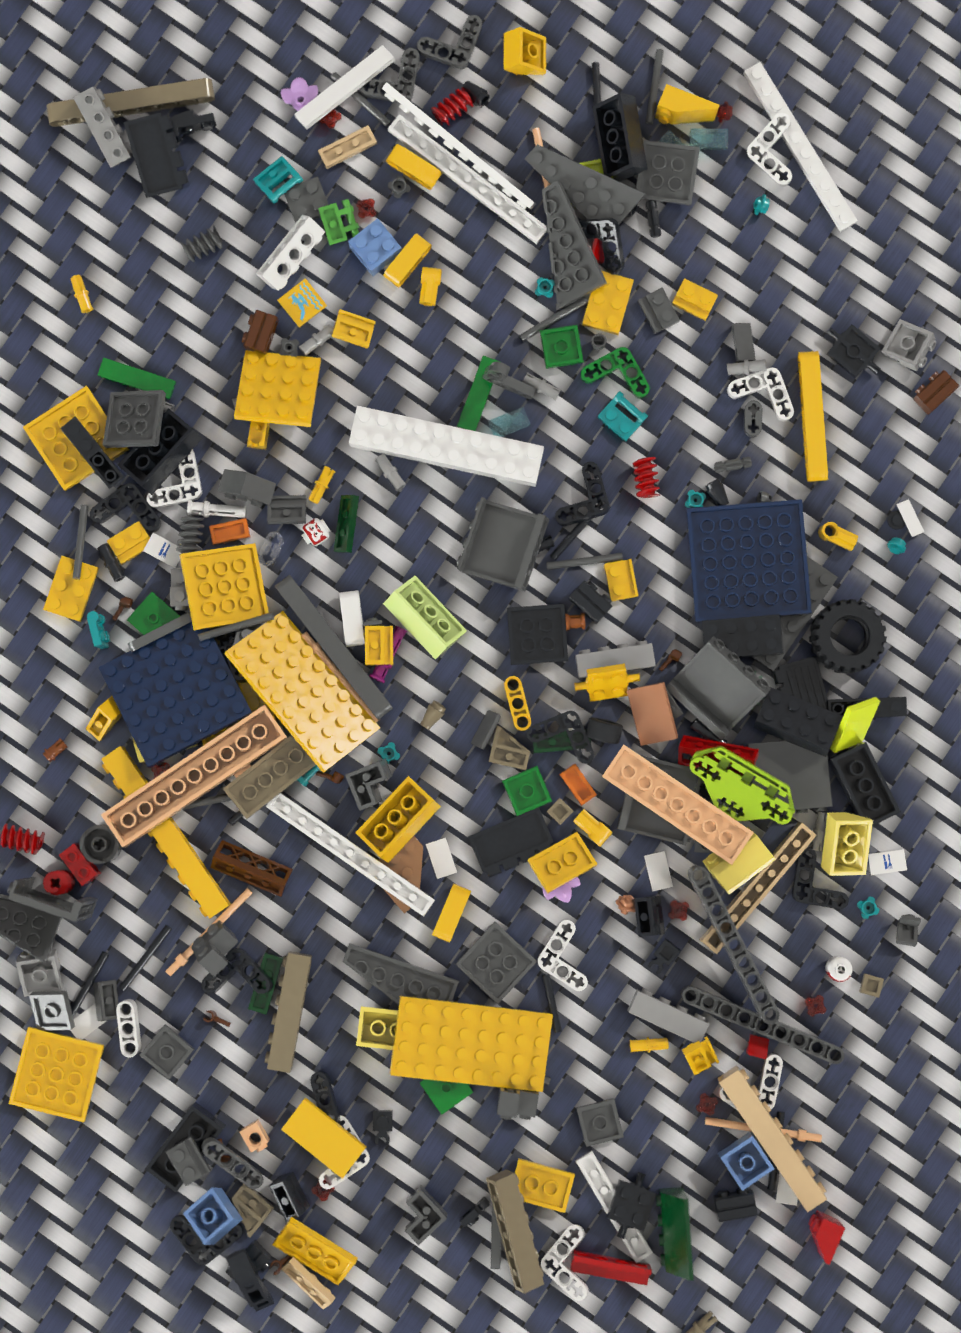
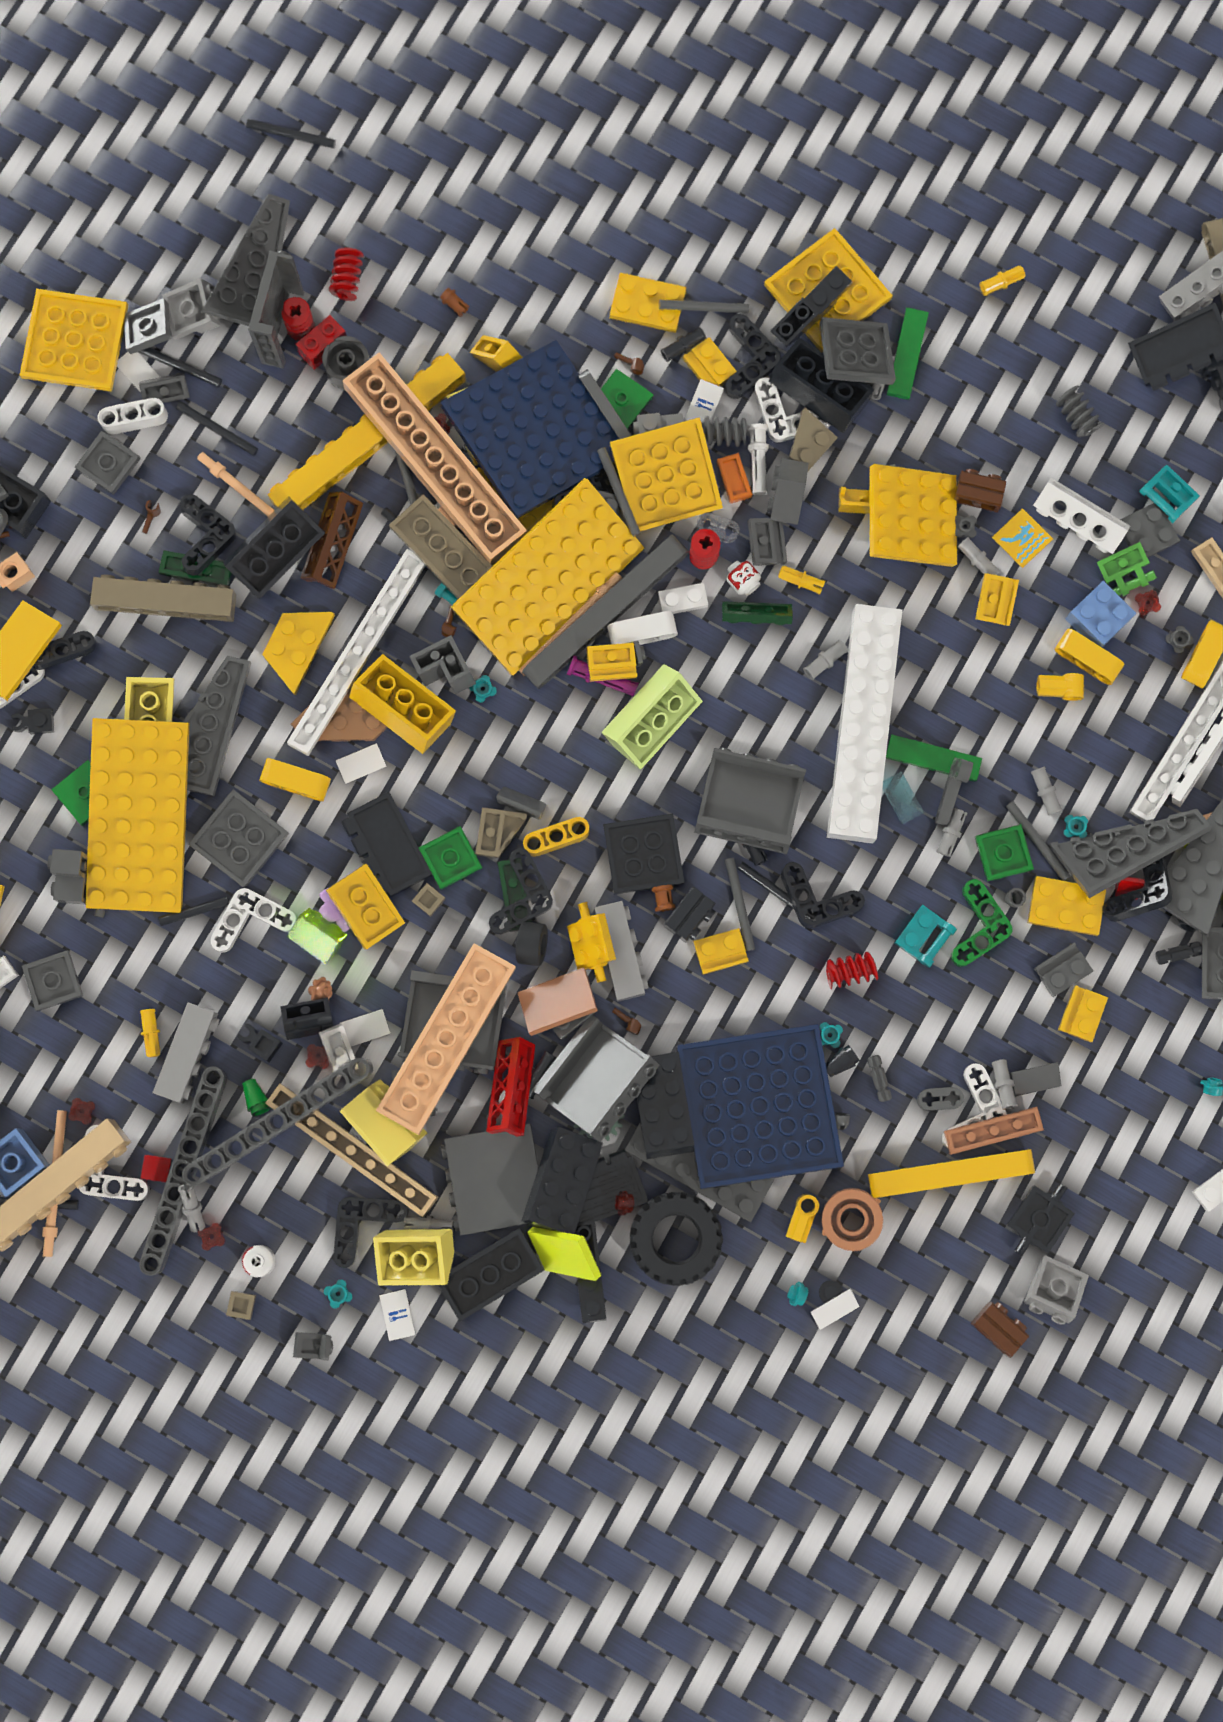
camera: 80 degrees right, 5 degrees down
teal plate [87,611,110,649] -> none
dark grey brick [191,920,238,977] -> none
dark tan cone [420,700,446,730] -> none
orange tile [559,764,597,806] -> none
yellow piece [573,809,613,847] -> none
yellow plate [682,1036,719,1075] -> none
lime connector [690,746,795,825] -> none
none -> light grey pin [178,1184,205,1232]
none -> black brick [223,496,325,599]
none -> green cone [242,1079,270,1116]
none -> yellow wing [262,612,335,695]
none -> clear neon green brick [287,908,347,964]
none -> white plate [319,1023,359,1078]
none -> clear red plate [615,1191,634,1215]
none -> white plate [658,583,708,614]
none -> red piece [689,529,721,570]
none -> dark tan wing [789,408,838,471]
none -> nougat piece [822,1188,883,1251]
none -> nougat tile [943,1107,1044,1155]
none -> light grey pin [1031,767,1062,816]

